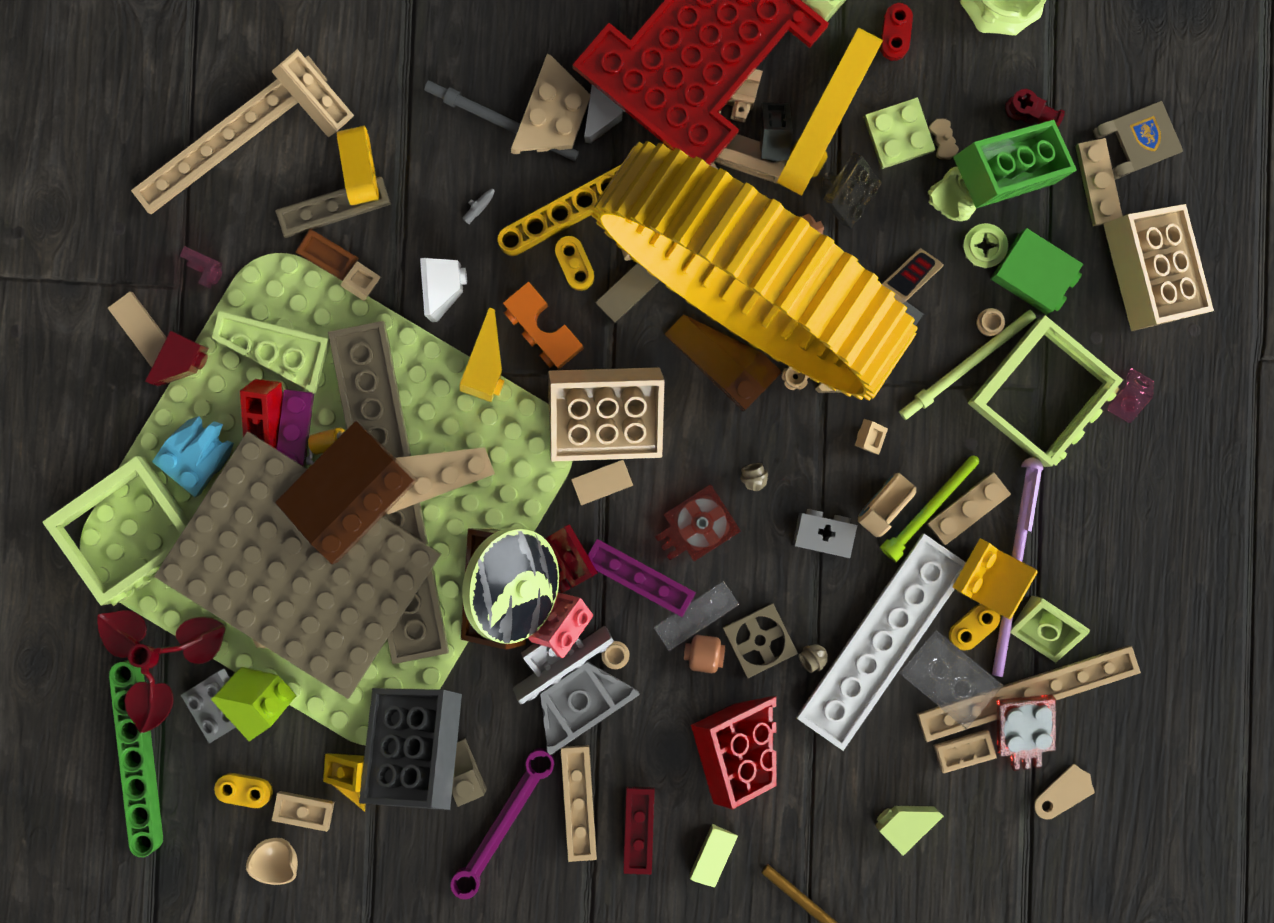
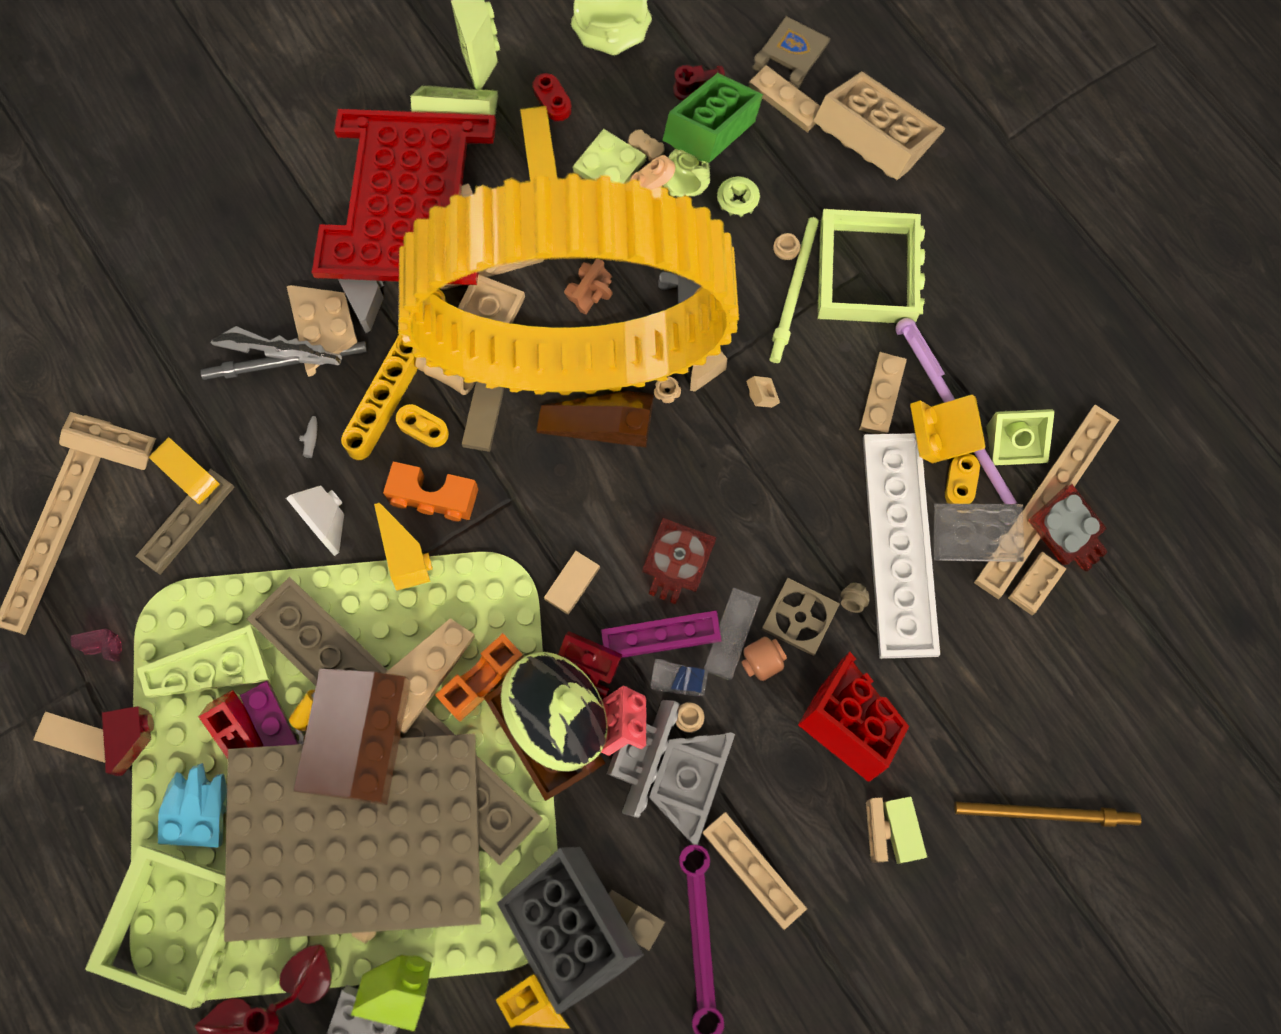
camera: 30 degrees left, 15 degrees down
dark orange tile [296,229,359,281] -> none
tan plate [341,261,380,301] -> none
tan slope [548,368,664,462] -> none
dark red plate [624,786,655,875] -> none
dark tan plate [740,463,768,491] -> none
light grey brick [792,509,857,558] -> none
tan animal [858,473,916,537] -> none
yellowish green slope [875,806,944,856] -> none
lime piece [879,455,979,562] -> none
bright green brick [990,228,1083,314] -> none
tan piece [1034,764,1095,819] -> none
clear pink bracket [1108,368,1154,423] -> none
none -> light grey sword [211,326,342,365]
none -> orange arch [435,633,524,722]
none -> light nougat plate [630,155,675,190]
none -> leg [651,659,708,696]
none -> tan plate [866,798,891,863]

